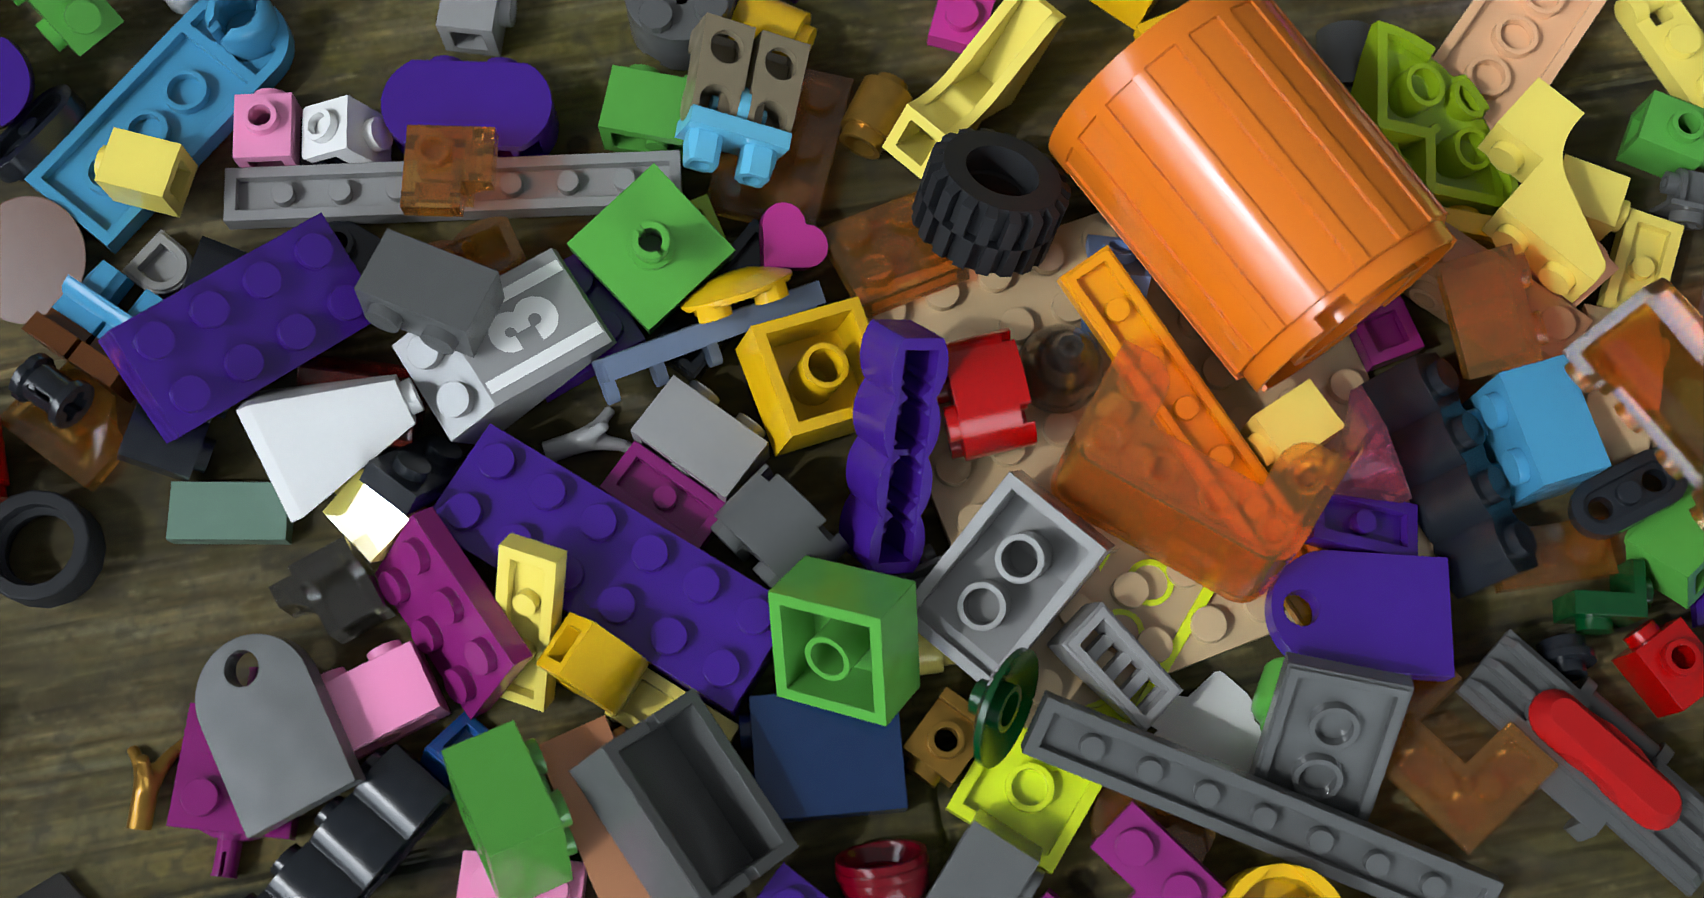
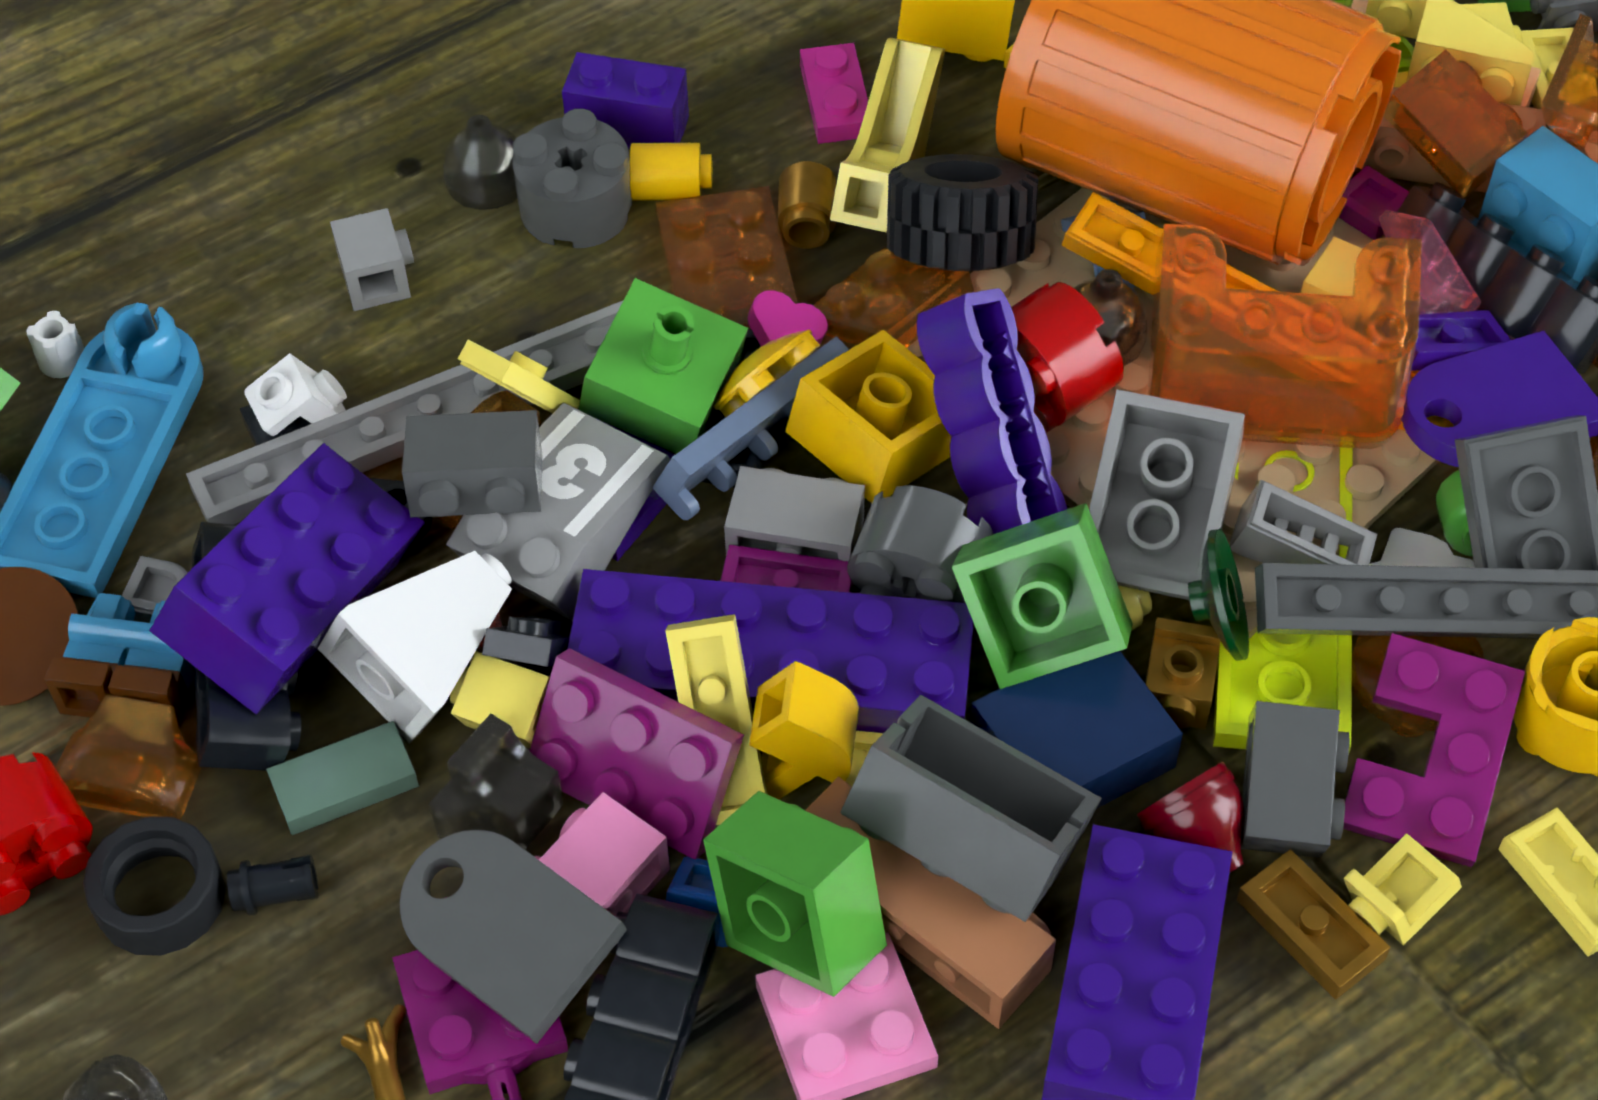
camera: 20 degrees left, 20 degrees down
black bush [8,353,95,429] -> none
light yellow brick [94,127,198,218] -> none
bright pink brick [232,88,303,168] -> none
dark purple brick [381,55,559,161] -> none
clear orange brick [400,125,499,217] -> none
light grey bar [542,406,632,462] -> none
bright green brick [598,64,688,163] -> none
dark tan hips [675,12,811,188] -> none
none -> black pin [227,854,319,916]
none -> light yellow plate [458,339,580,414]

